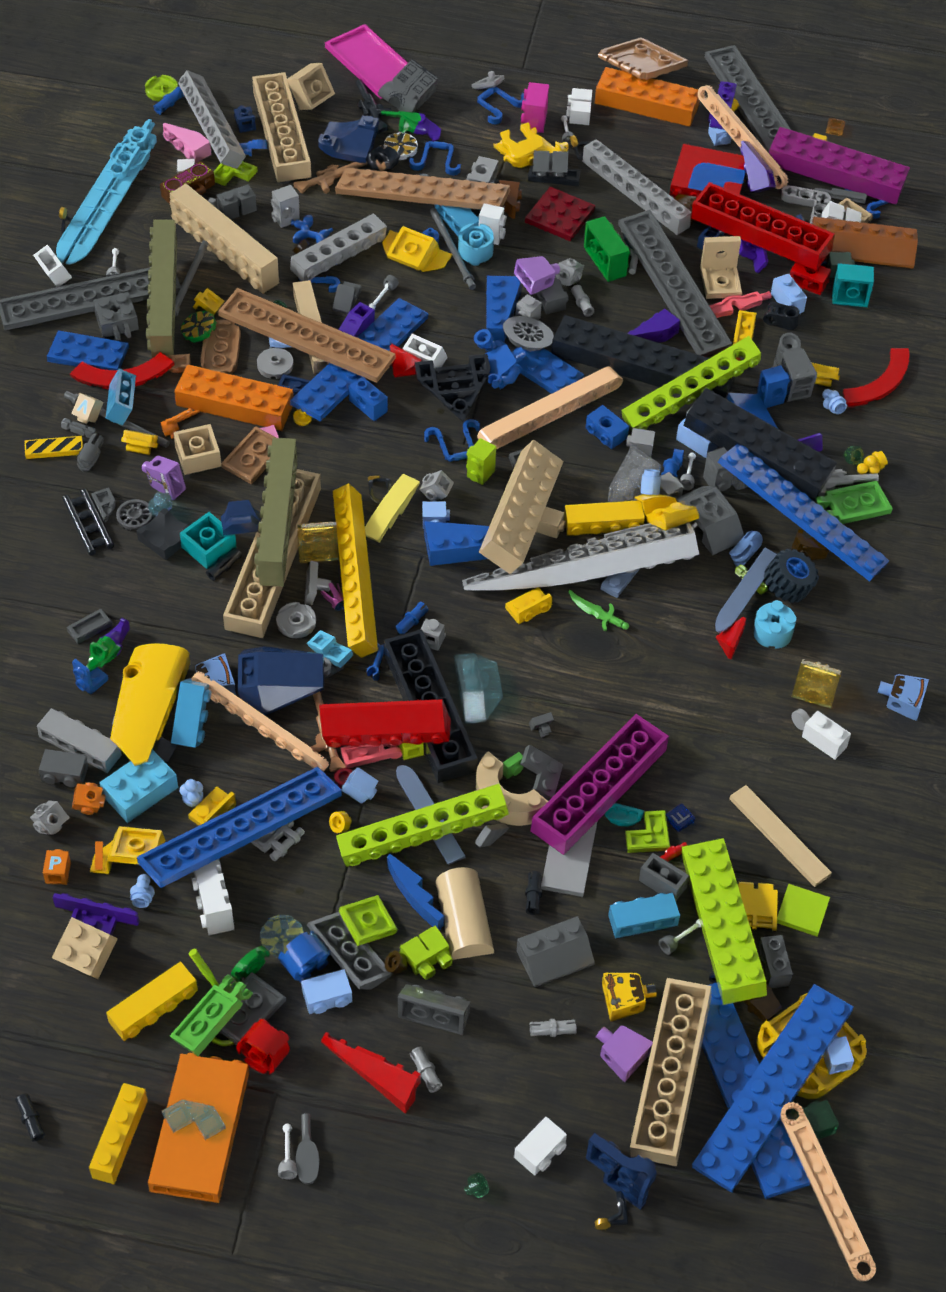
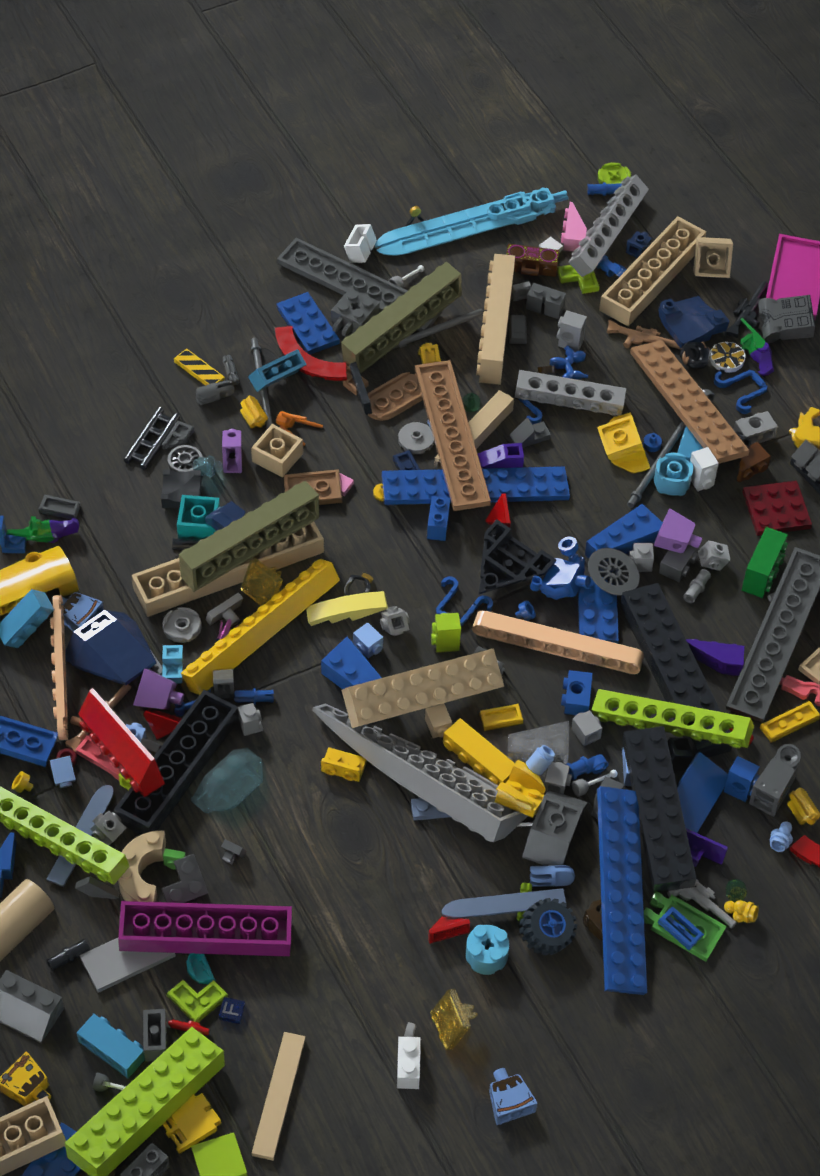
camera: 50 degrees right, 0 degrees up
tan brick [71,393,104,424] -> none
orange brick [175,364,293,431] -> none
tile [181,311,217,342] -> none
hinge [369,275,399,309] -> none
white brick [403,334,448,368] -> none
bright green piece [569,590,629,631] -> none
none -> light grey brick [90,811,126,845]
none -> medium lavender torso [133,669,184,710]
none -> red slope [144,708,182,740]
none -> dark grey slope [213,669,234,700]
none -> black tile [350,362,372,415]
none -> yellow tile [480,704,523,731]
none -> blue tile [515,601,536,621]
none -> blue tile [658,906,704,951]

